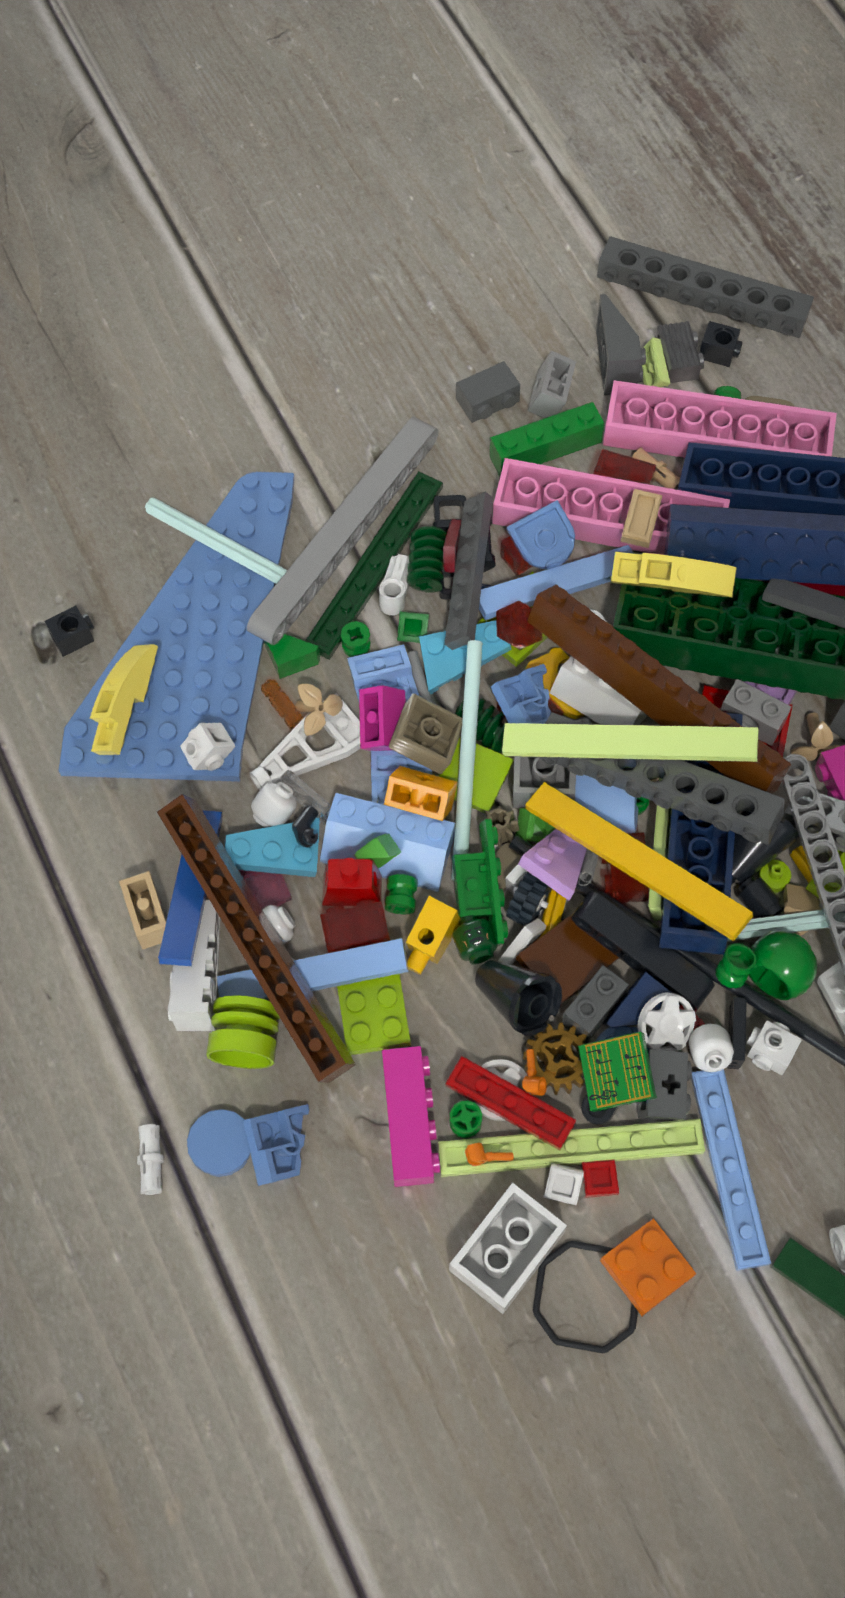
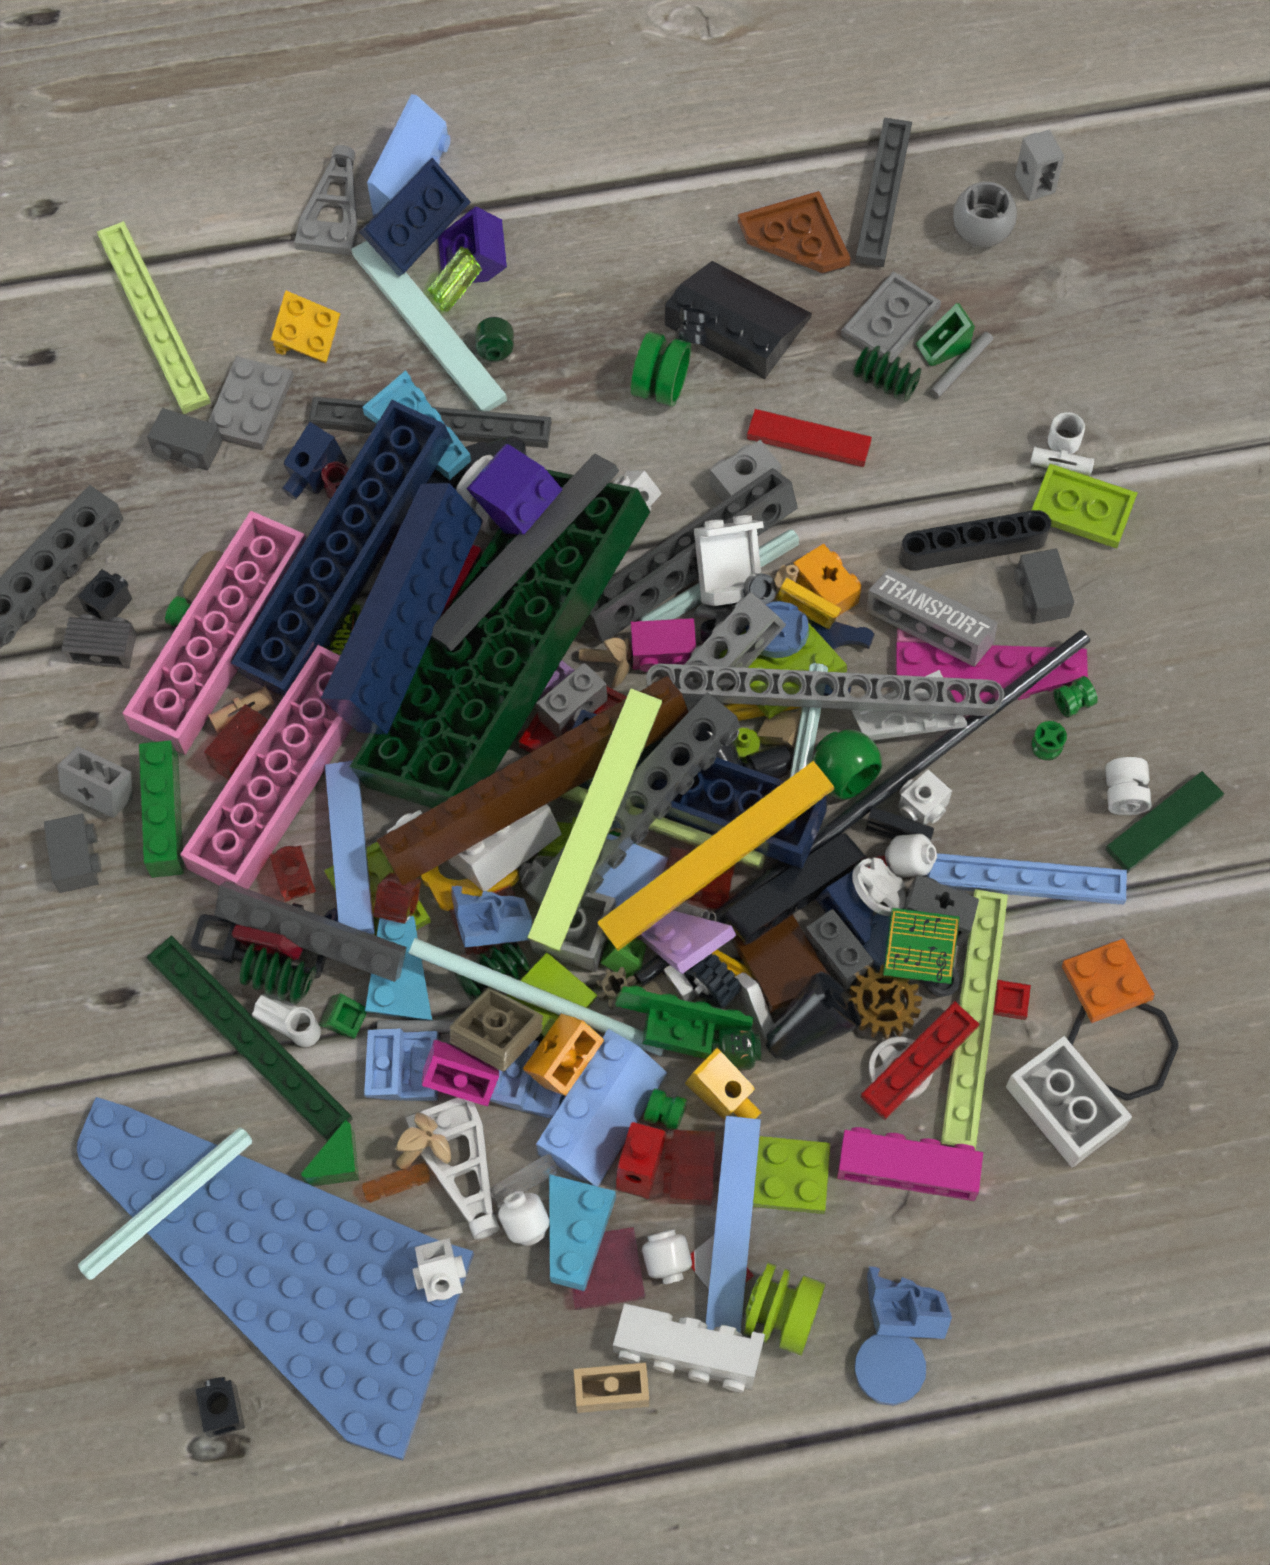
camera: 75 degrees left, 0 degrees up
light yellow slope [90,644,158,755] -> none
white pin [137,1124,164,1195] -> none
reddish brown brick [157,794,356,1083] -> none
blue tile [158,810,223,967] -> none
light grey beam [247,417,439,645] -> none
black arm [292,805,318,848] -> none
green wheel [341,621,371,657] -> none
bright green slope [354,833,401,868] -> none
green wheel [449,1100,482,1139] -> none
orange hand [465,1143,514,1166] -> none
medium blue tile [506,500,575,569] -> none
orange hand [522,1049,547,1096] -> none
white tile [544,1163,584,1205] -> none
dark grey slope [596,294,646,395] -> none
light yellow slope [611,552,737,598] -> none
tan tile [621,489,662,548] -> none
yellowish green tile [642,337,670,388] -> none
green wheel [715,943,756,989] -> none

